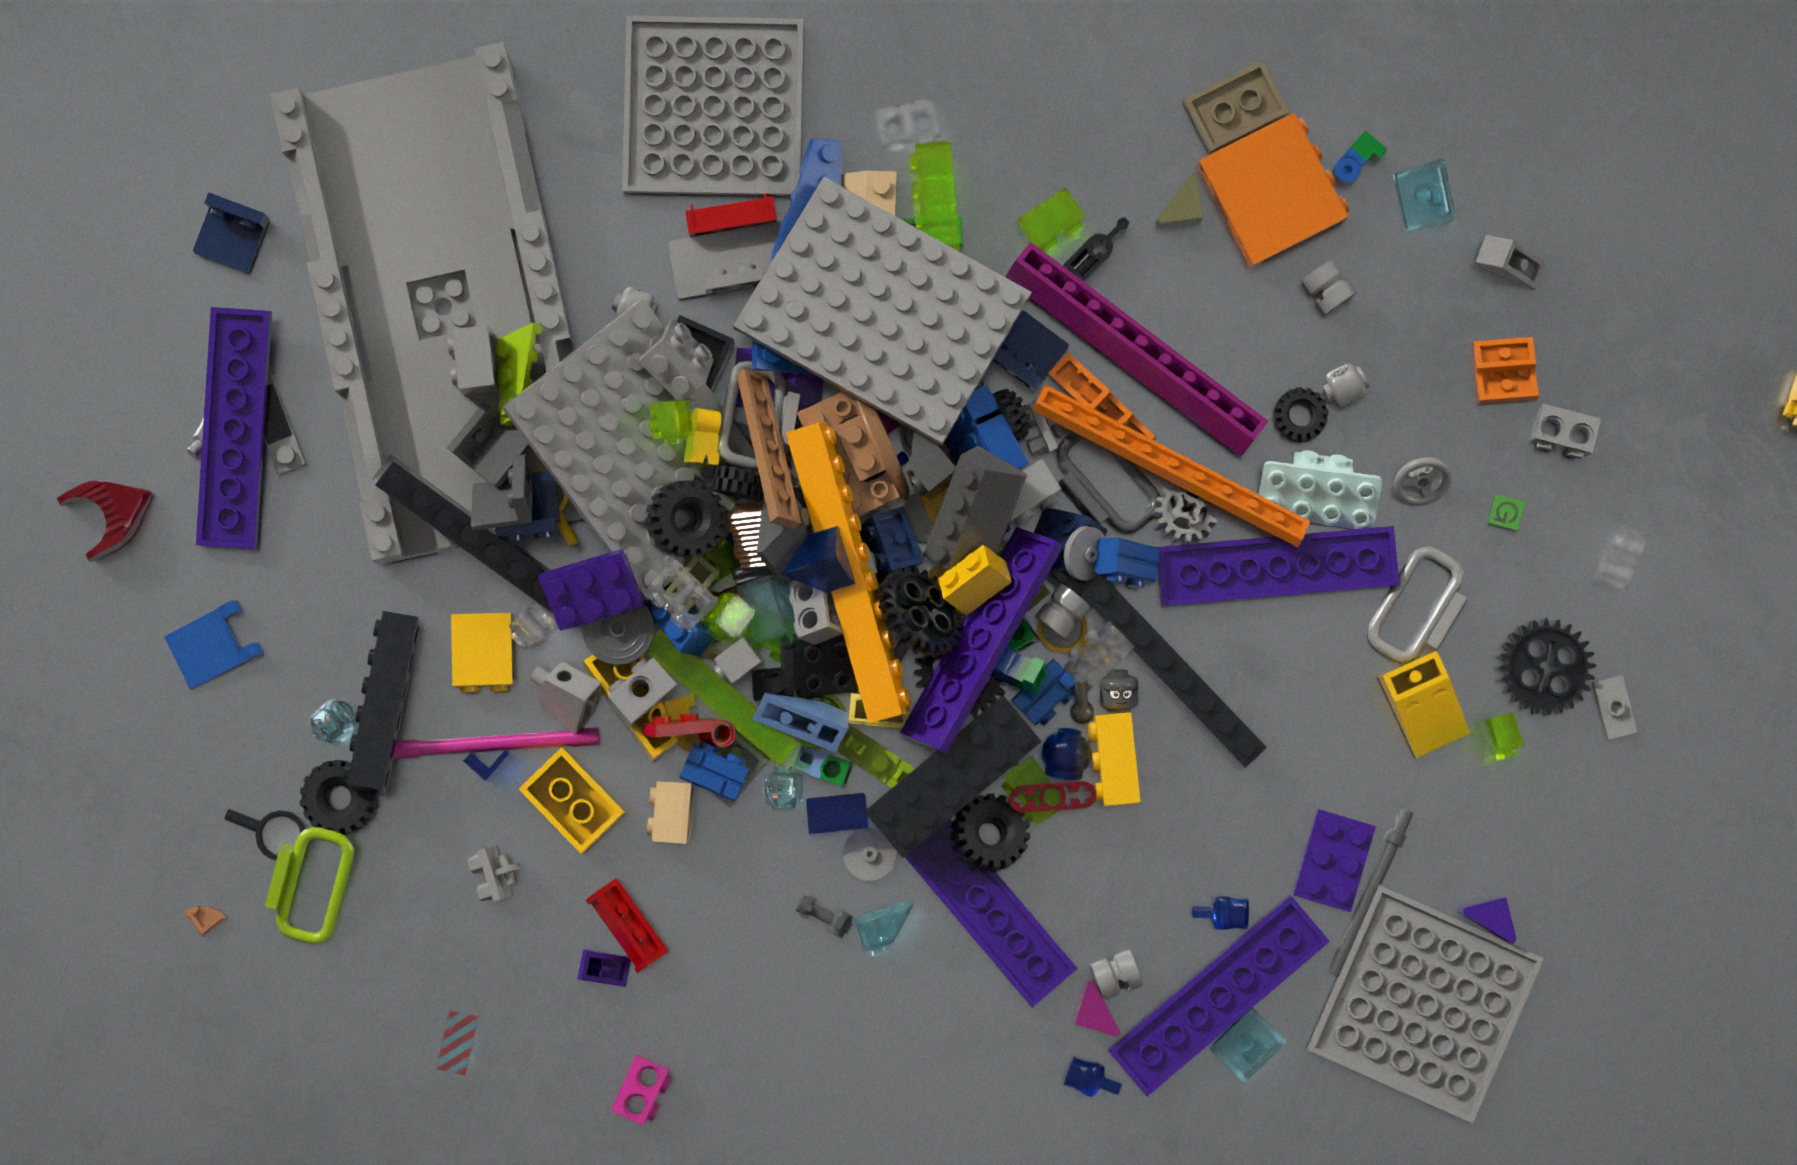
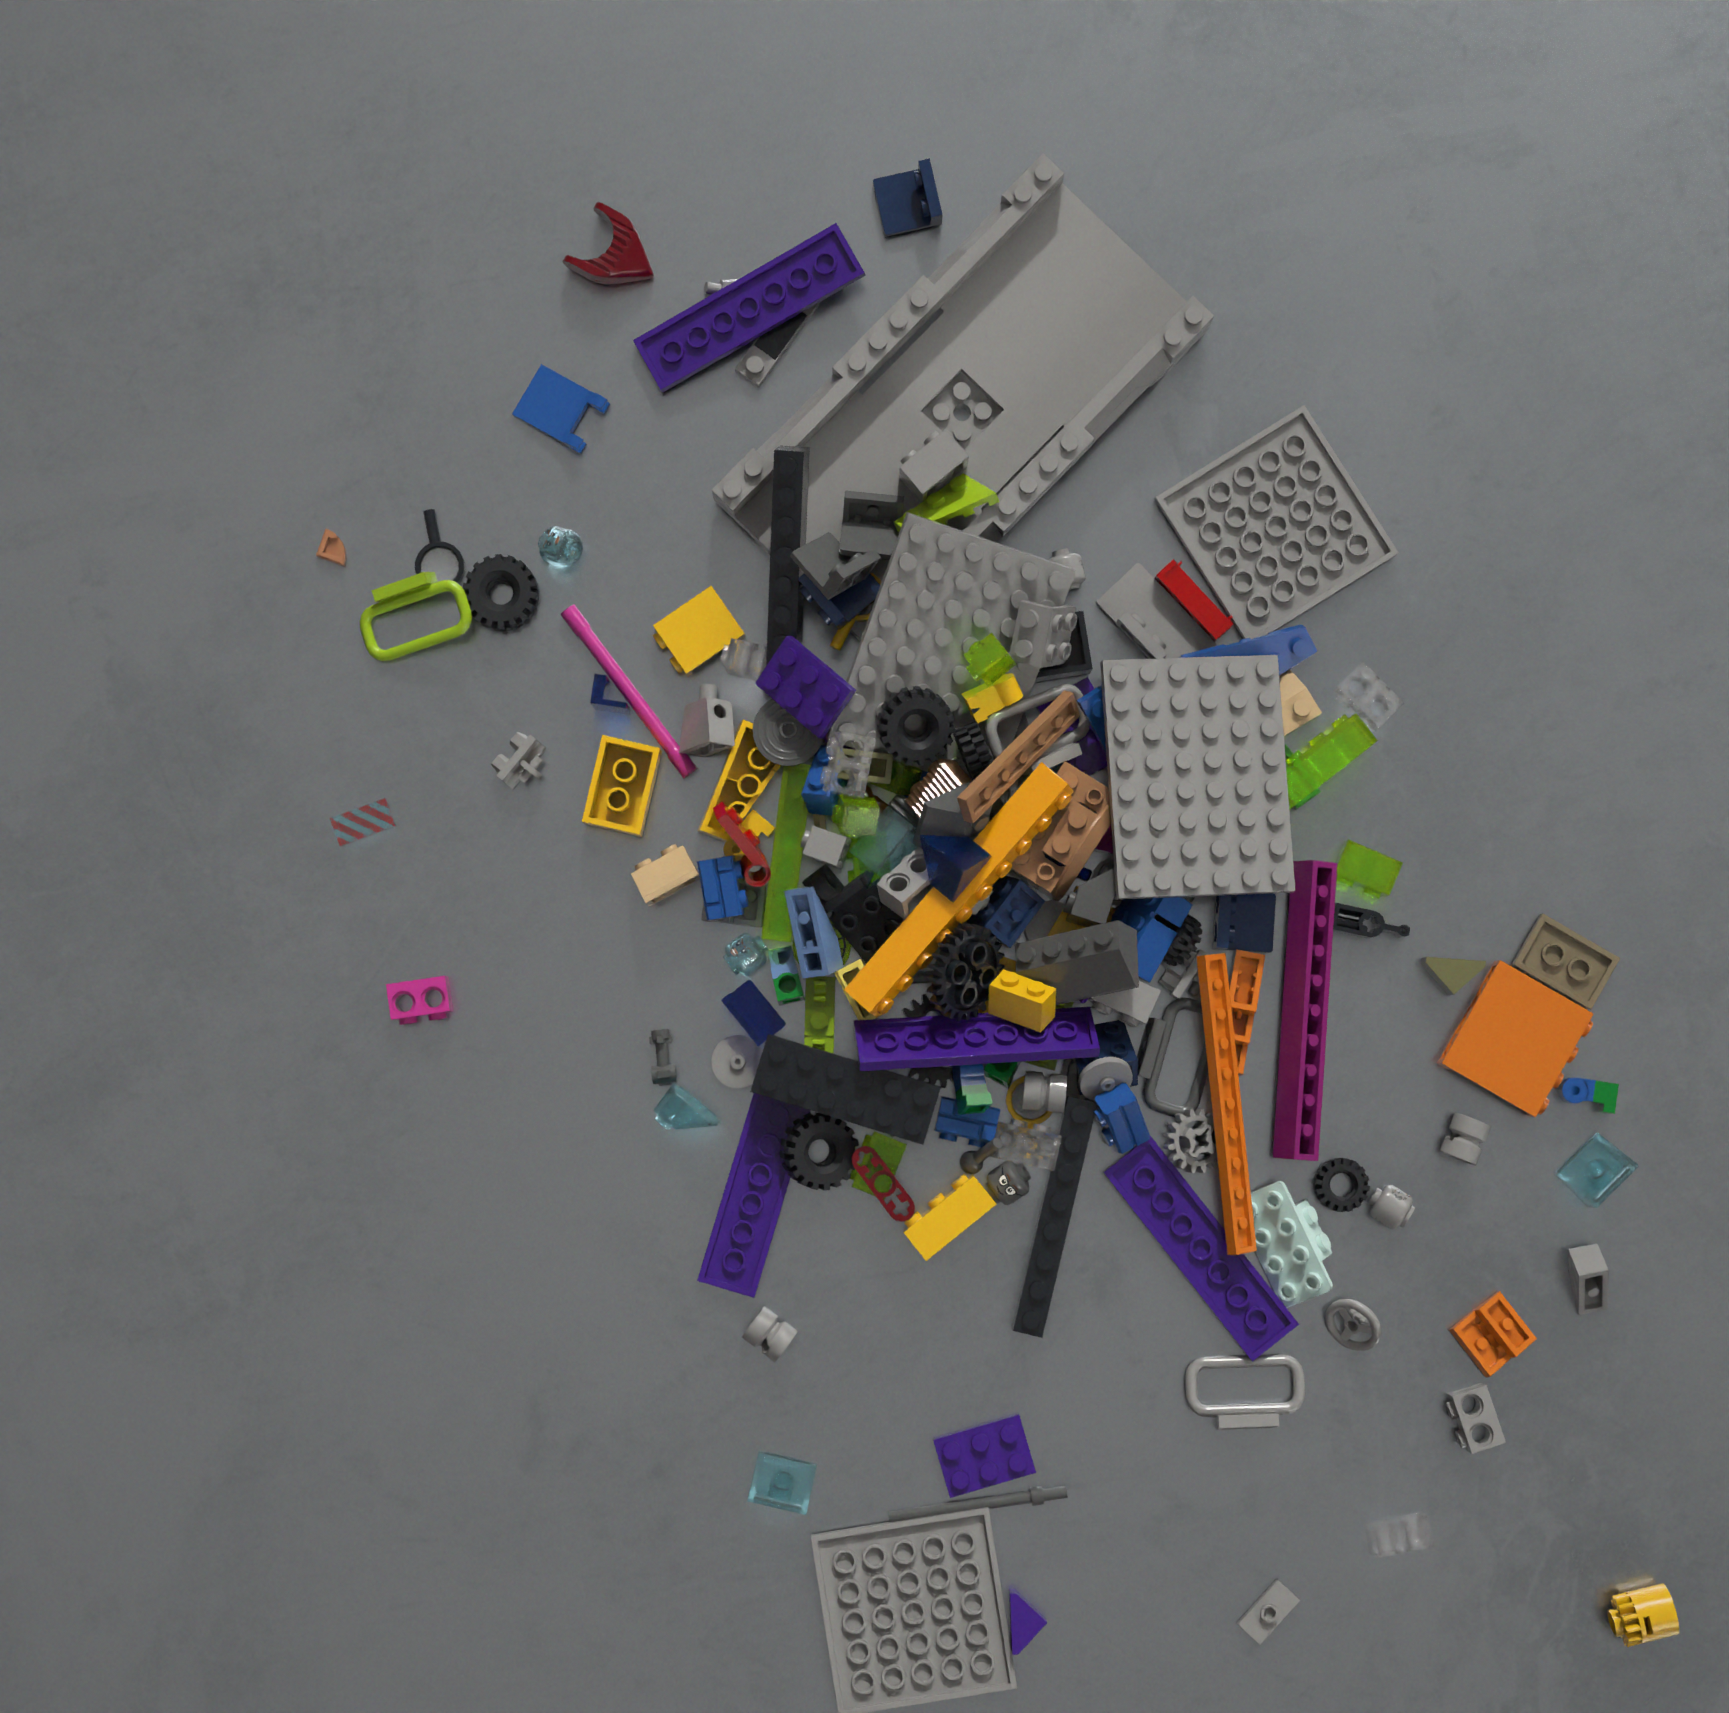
camera: 60 degrees right, 0 degrees up
black brick [343,611,420,796] -> none
dark purple slope [577,949,631,987] -> none
red container [585,878,668,973] -> none
light grey brick [607,657,677,727] -> none
clear blue piece [1042,728,1092,780] -> none
clear blue piece [1063,1056,1122,1097] -> none
magenta slope [1074,980,1121,1037] -> none
dark purple plate [1108,895,1330,1097] -> none
clear blue piece [1192,896,1249,930] -> none
yellow slope [1378,651,1471,758] -> none
clear neon green brick [1476,712,1525,760] -> none
bright green tile [1488,494,1525,531] -> none
black gear [1497,618,1596,716] -> none

